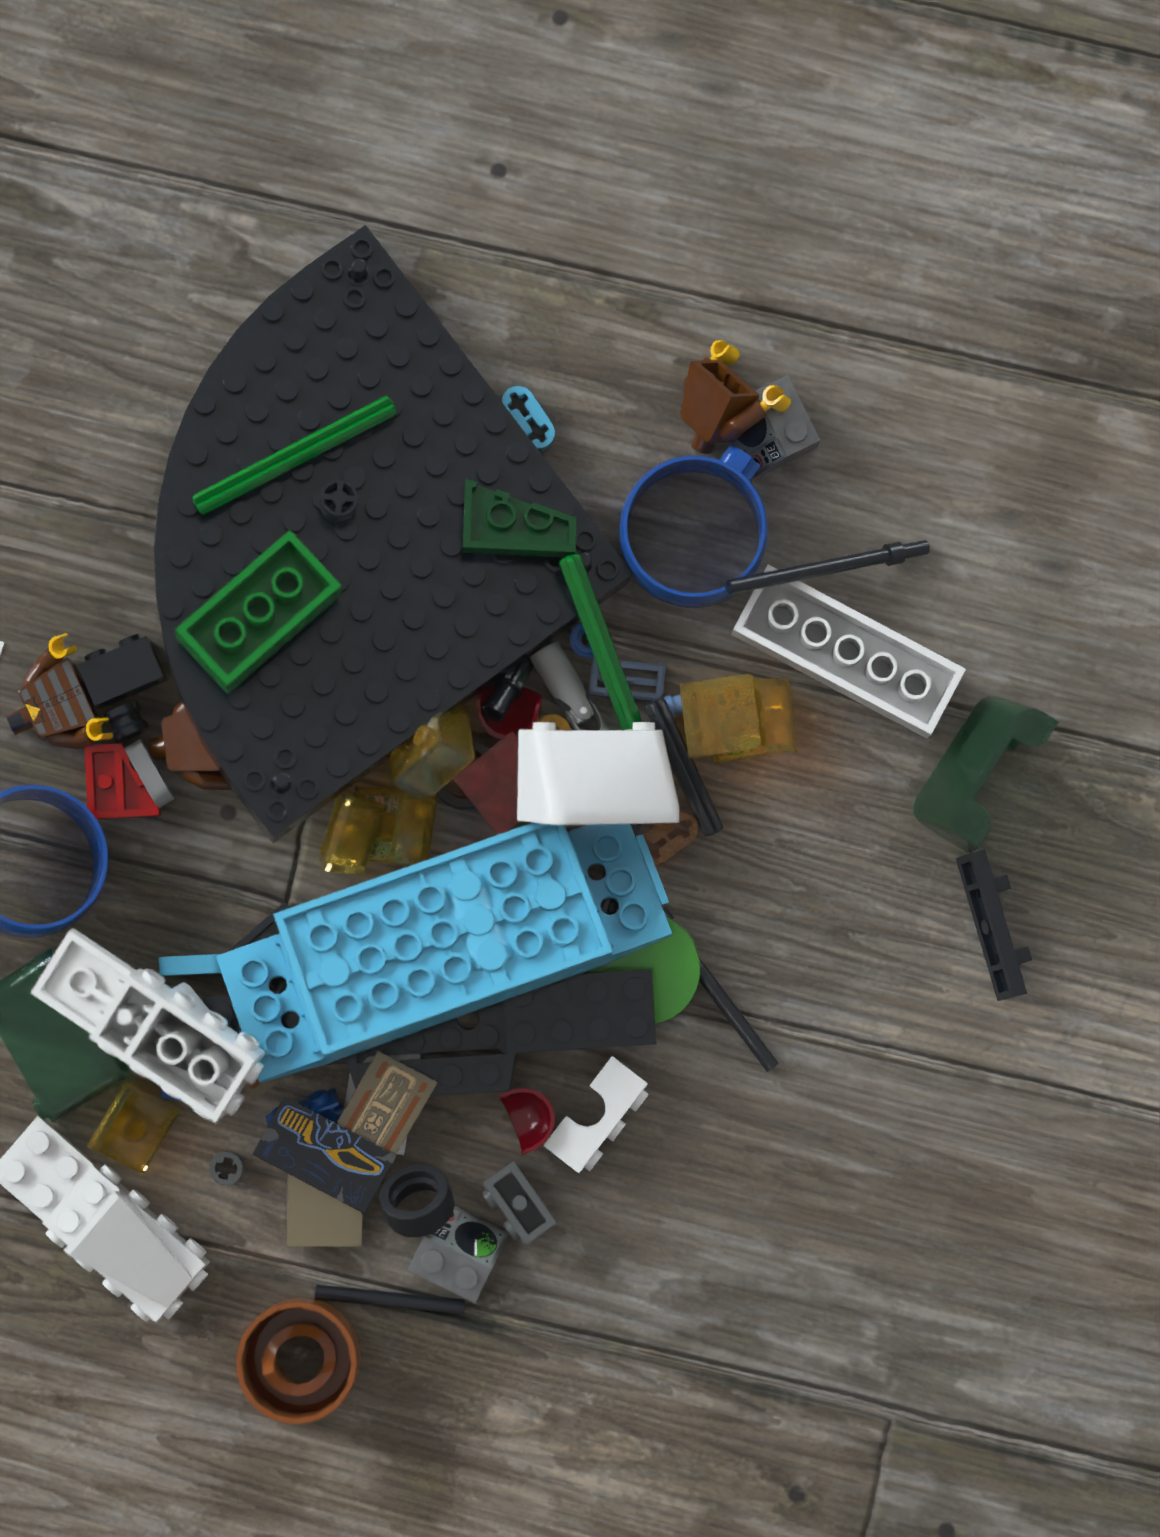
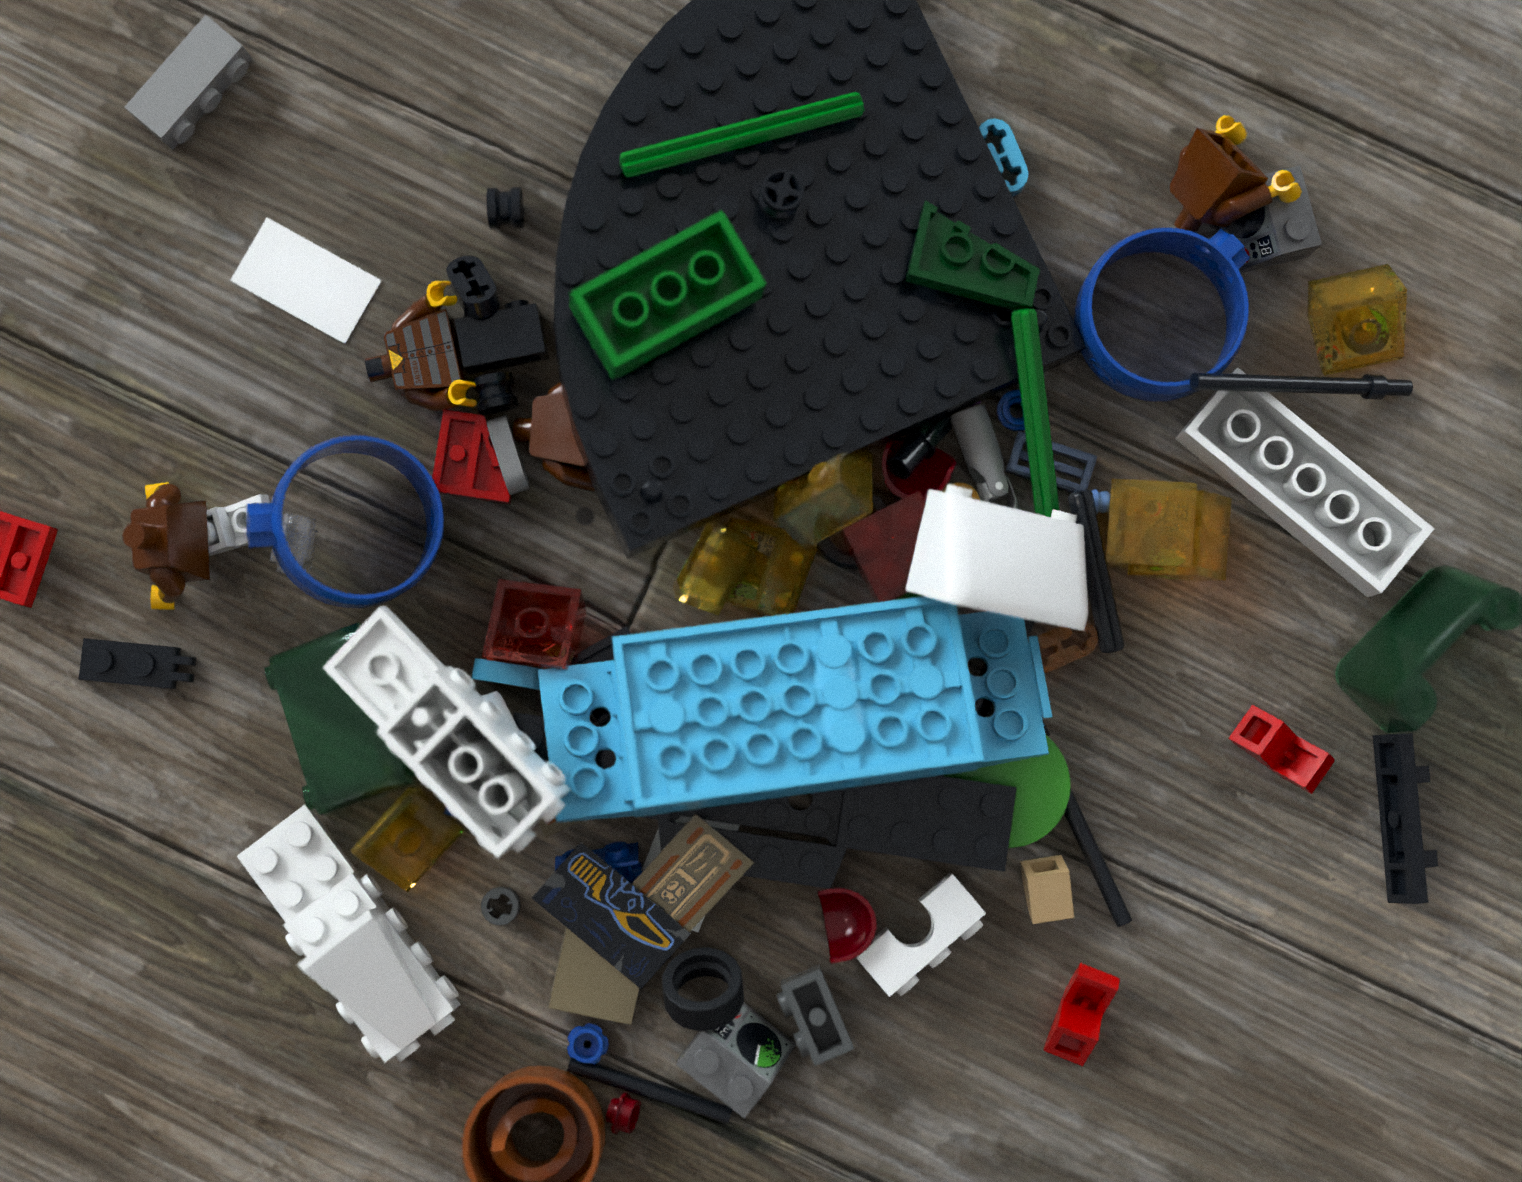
camera: 10 degrees right, 0 degrees up
none -> black beam [446,256,501,319]
none -> clear red slope [482,579,586,670]
none -> black wheel [486,187,524,229]
none -> blue plate [567,1023,609,1064]
none -> dark red plate [606,1092,641,1134]
none -> tan brick [1020,855,1074,924]
none -> red slope [1043,963,1120,1066]
none -> red slope [1228,705,1335,794]
none -> clear yellow slope [1308,264,1407,376]

